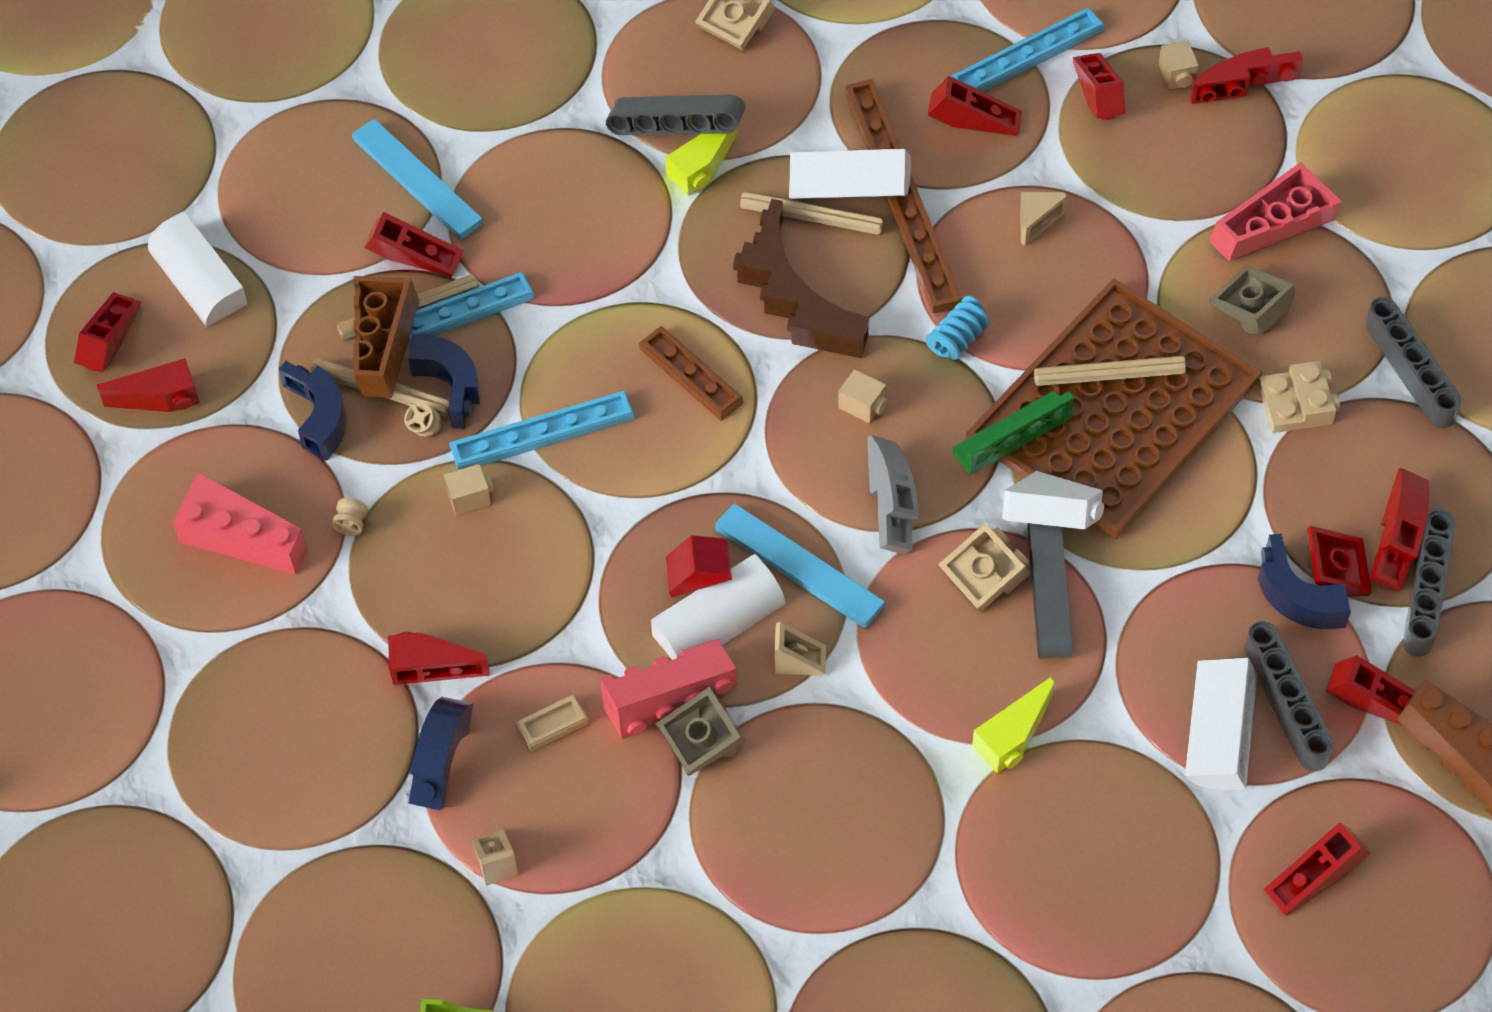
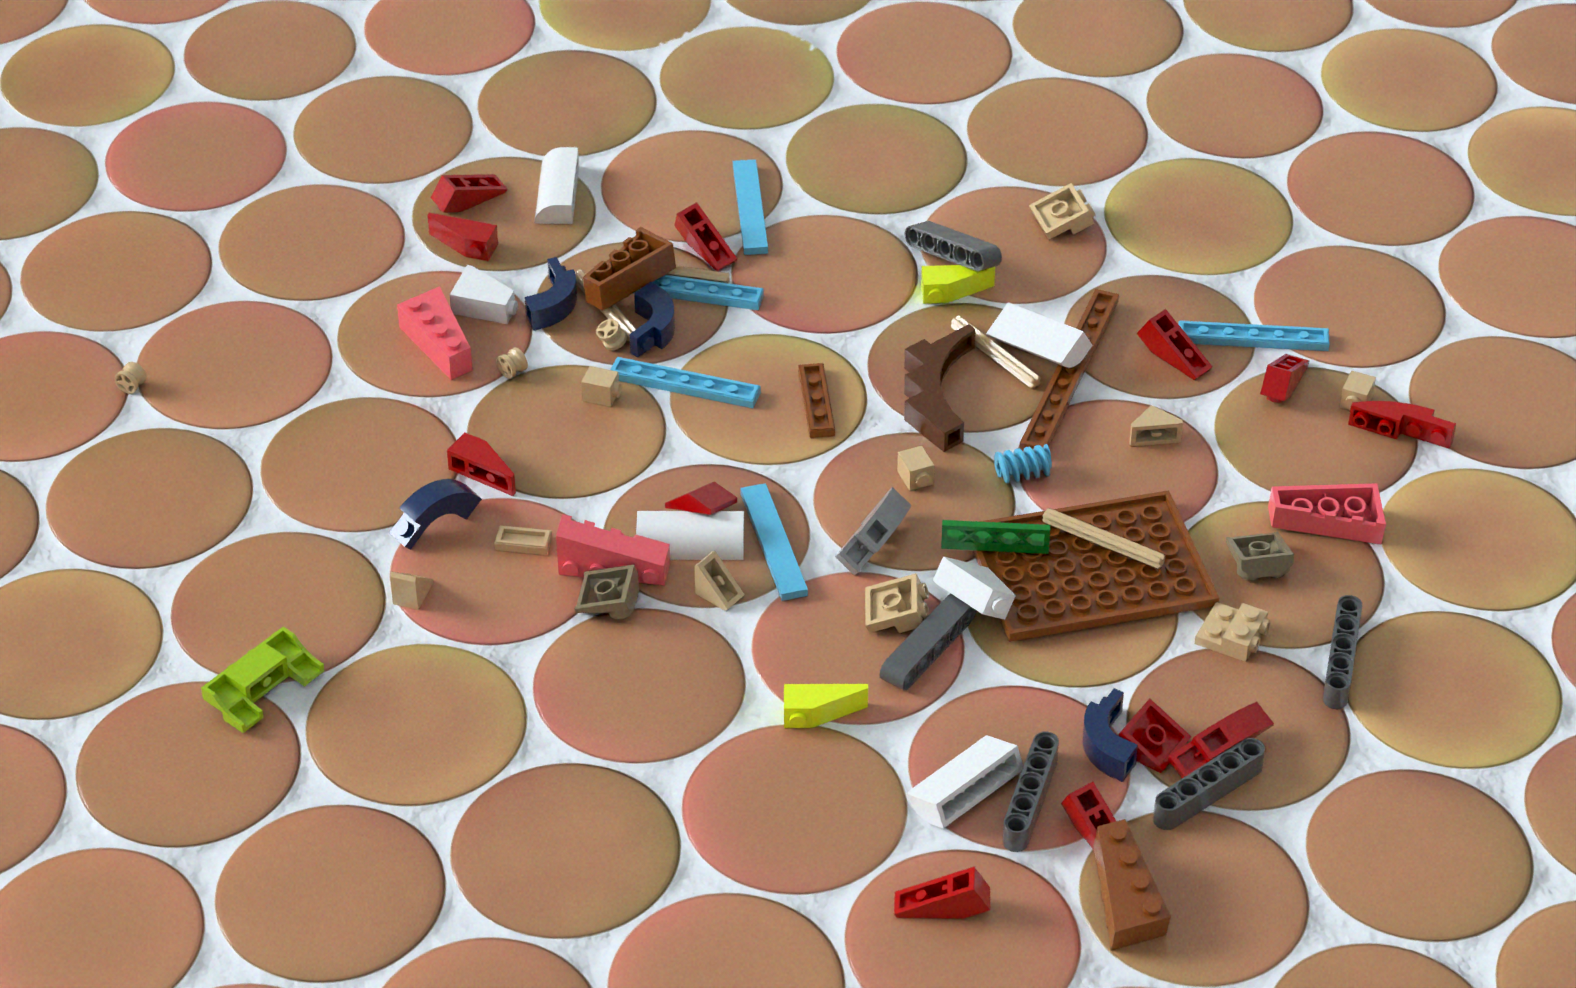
camera: 35 degrees right, 15 degrees down
none -> white slope [450,265,518,324]

